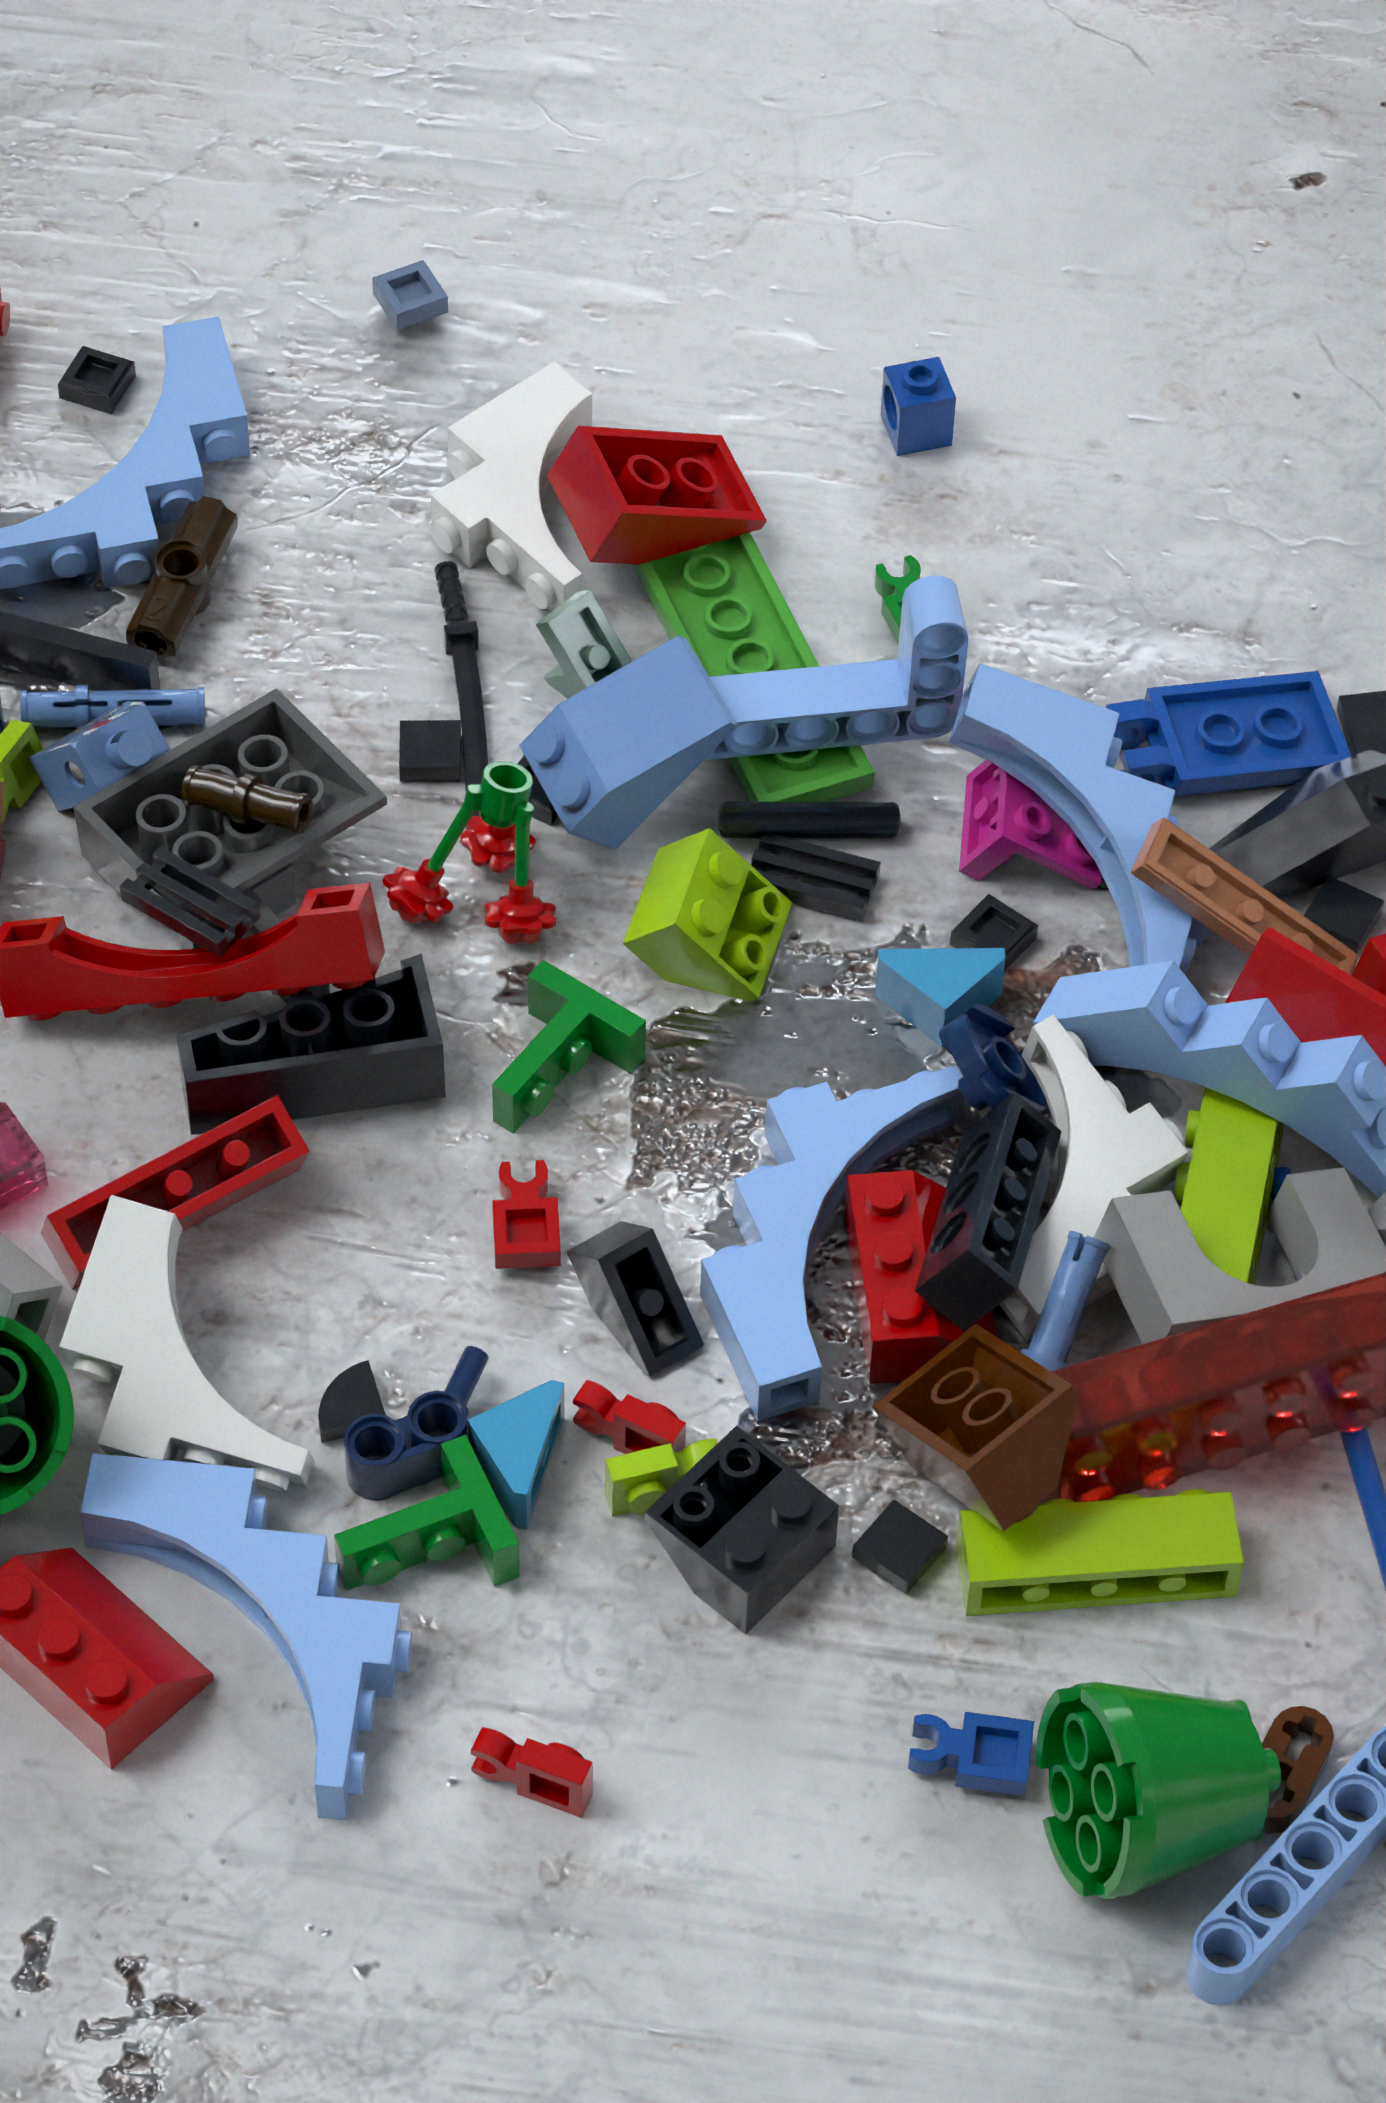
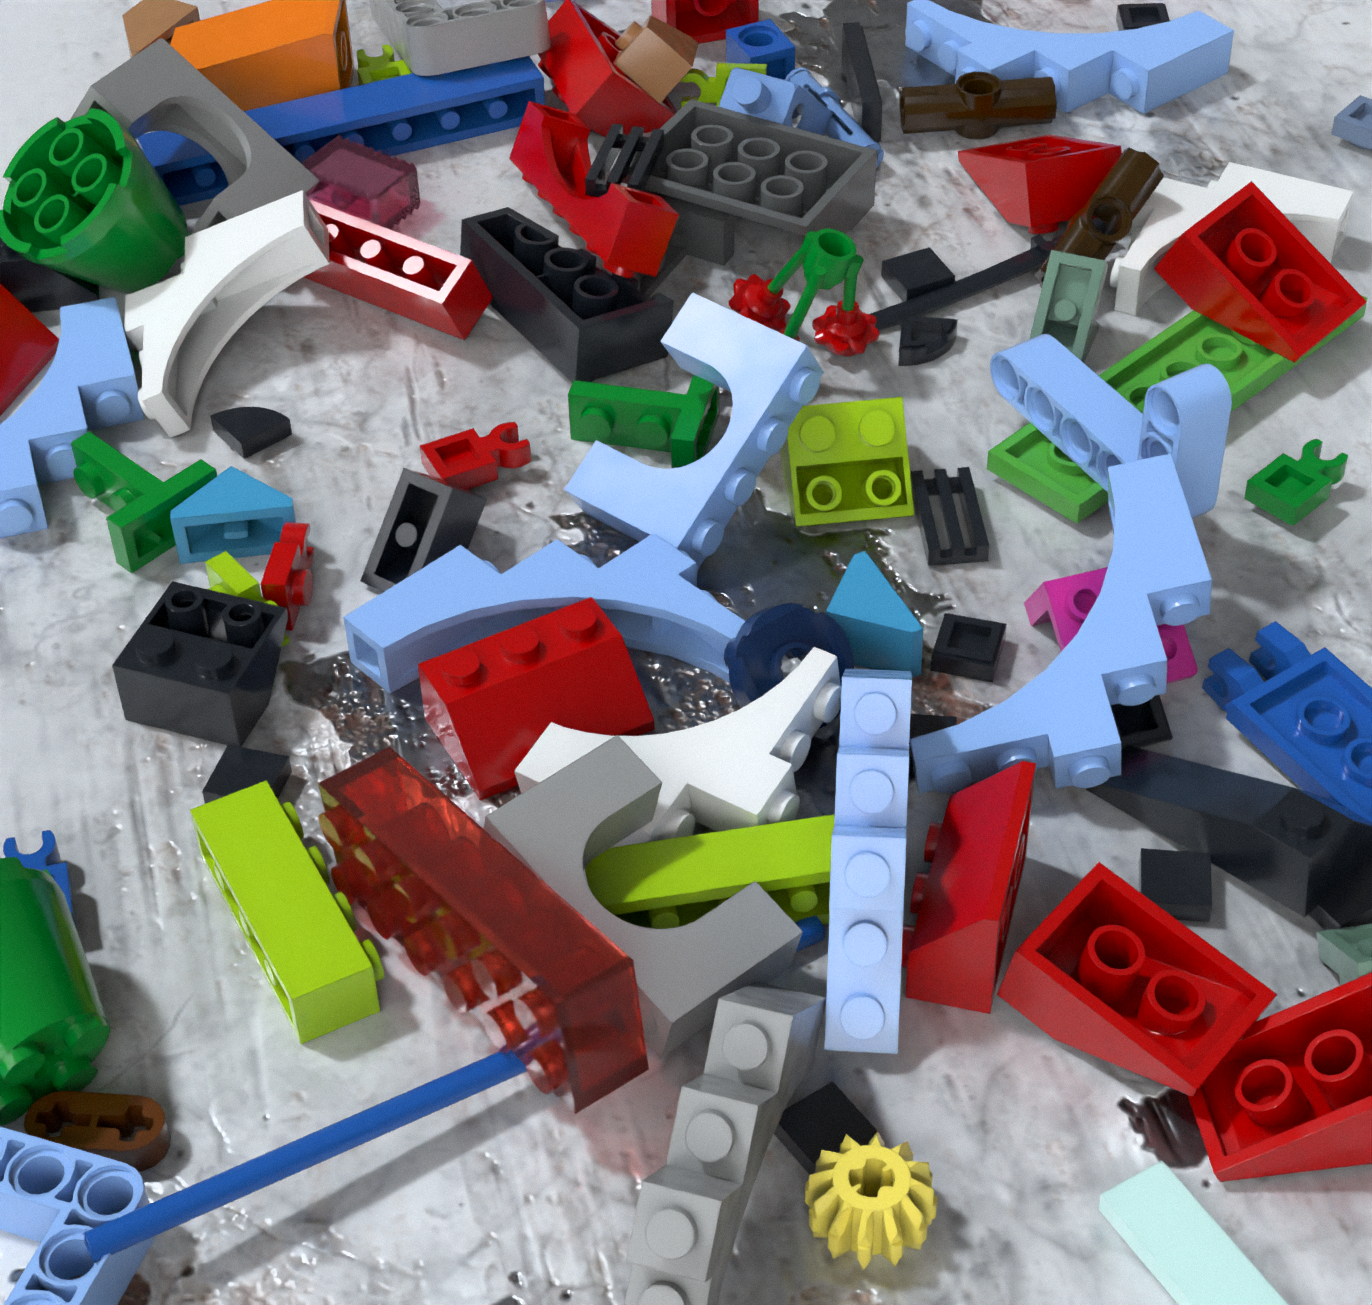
camera: 70 degrees right, 10 degrees down
dark brown pin [181,765,313,834] -> none
dark blue beam [344,1346,489,1501] -> none
medium blue slope [519,635,738,849] -> none
black axle [718,802,901,838] -> none
reddish brown slope [873,1323,1079,1531] -> none
black brick [915,1092,1062,1331] -> none
medium blue pin [1020,1231,1110,1379] -> none
nougat tile [1131,817,1359,975] -> none
none -> light blue arch [564,293,824,571]
none -> red slope [958,134,1122,234]
none -> dark brown piece [1034,147,1164,288]

